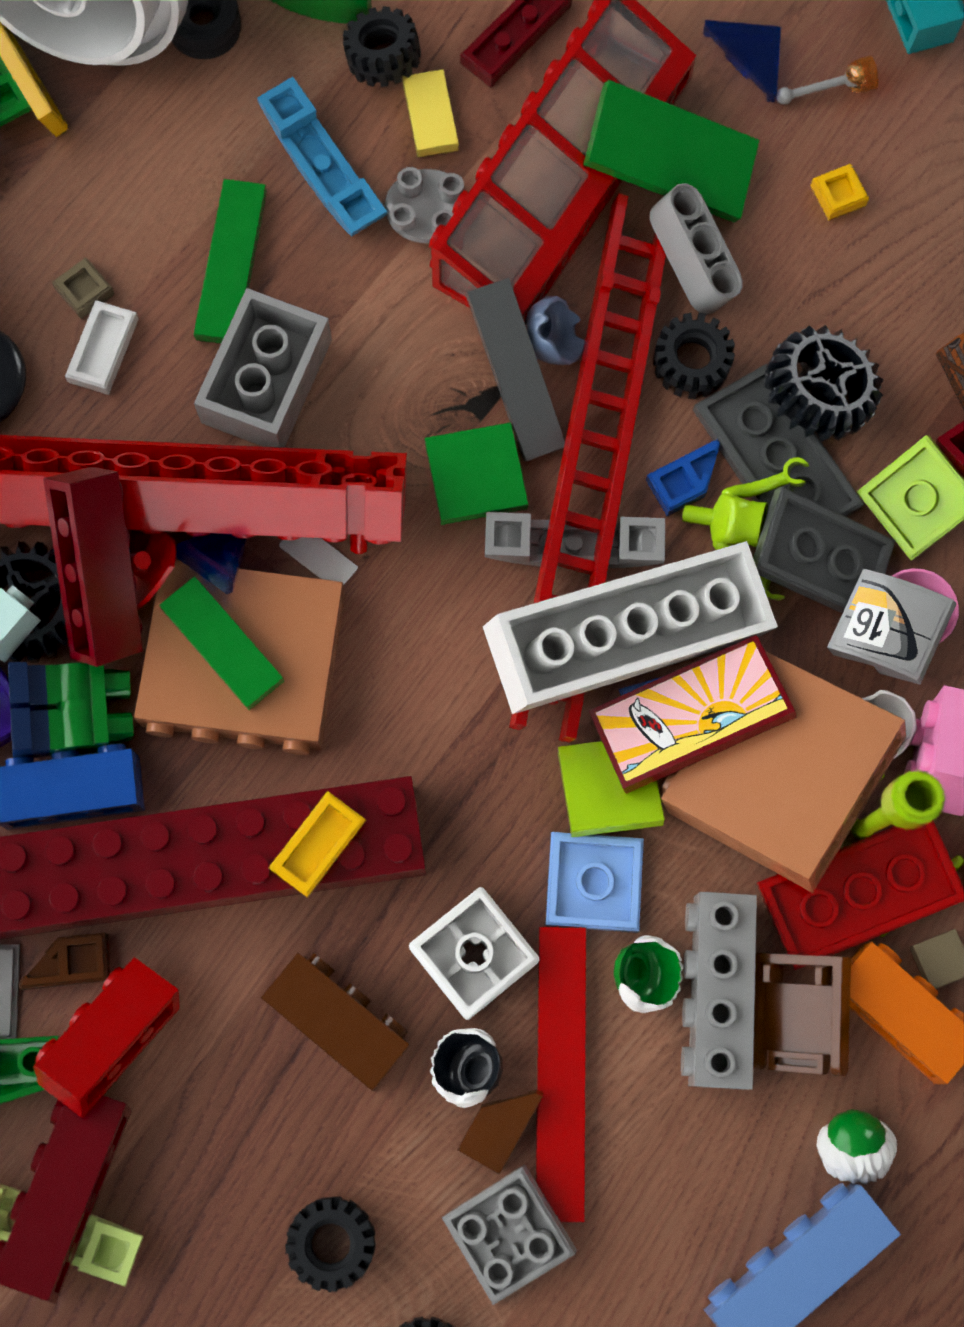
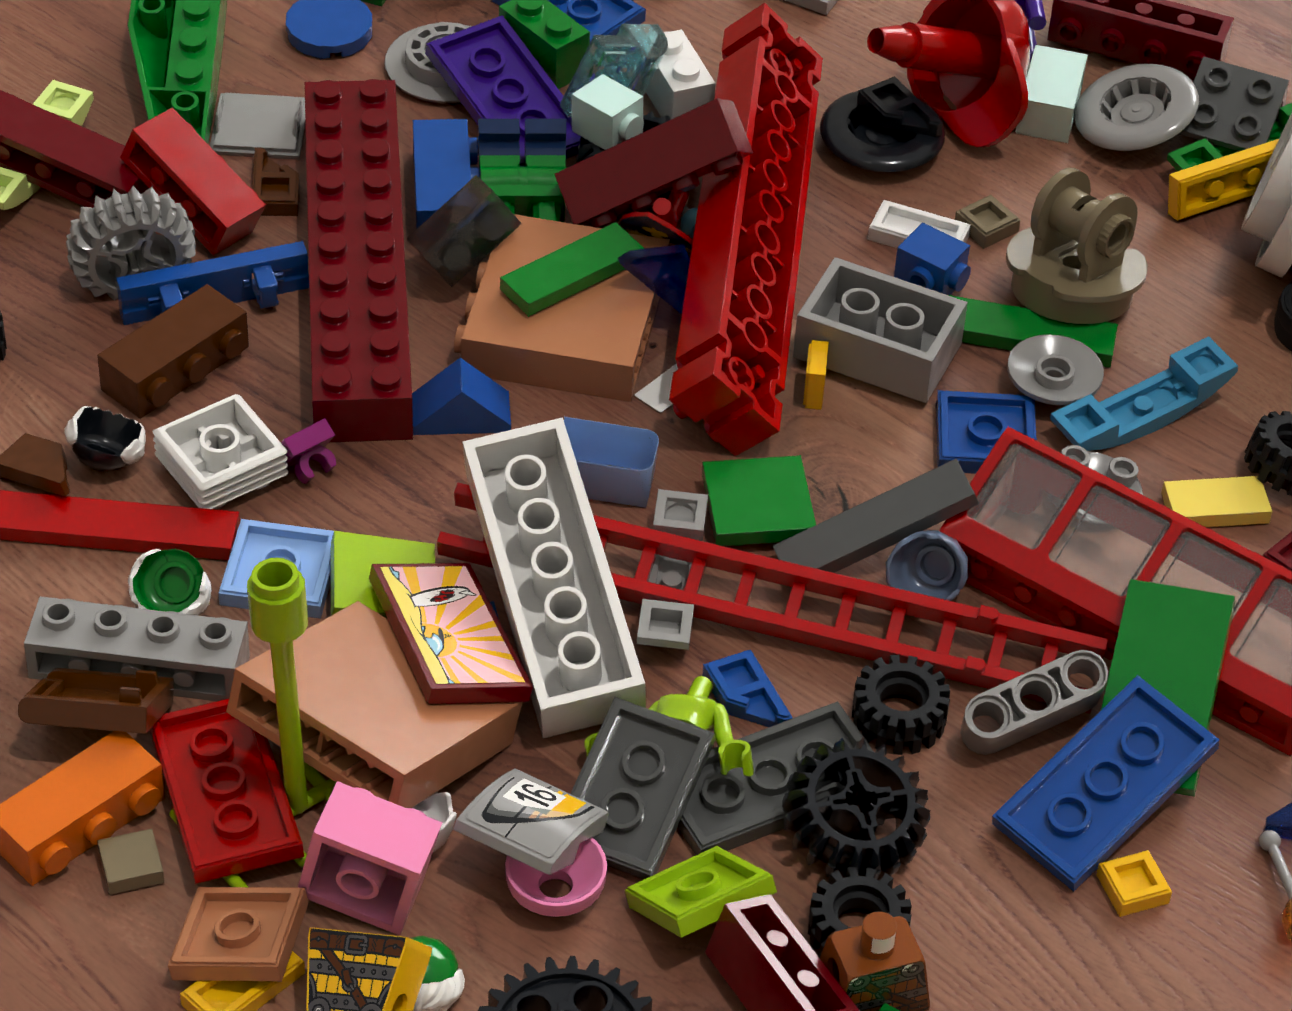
camera: 95 degrees right, 30 degrees down
yellow tile [269,791,366,898] -> none
none -> light grey gear [66,186,196,301]
none -> blue hinge [116,241,309,325]
none -> magenta tile [281,418,336,484]
none -> clear smoke brick [407,175,522,287]
none -> blue slope [412,358,511,435]
none -> light blue piece [560,417,659,508]
none -> yellow tile [803,340,829,410]
none -> black tyre [808,867,912,958]
none -> blue brick [894,222,971,295]
none -> blue tile [936,390,1037,475]
none -> blue tile [992,675,1220,892]
none -> dark tan piece [1006,168,1148,324]
none -> light grey dish [1007,334,1104,405]

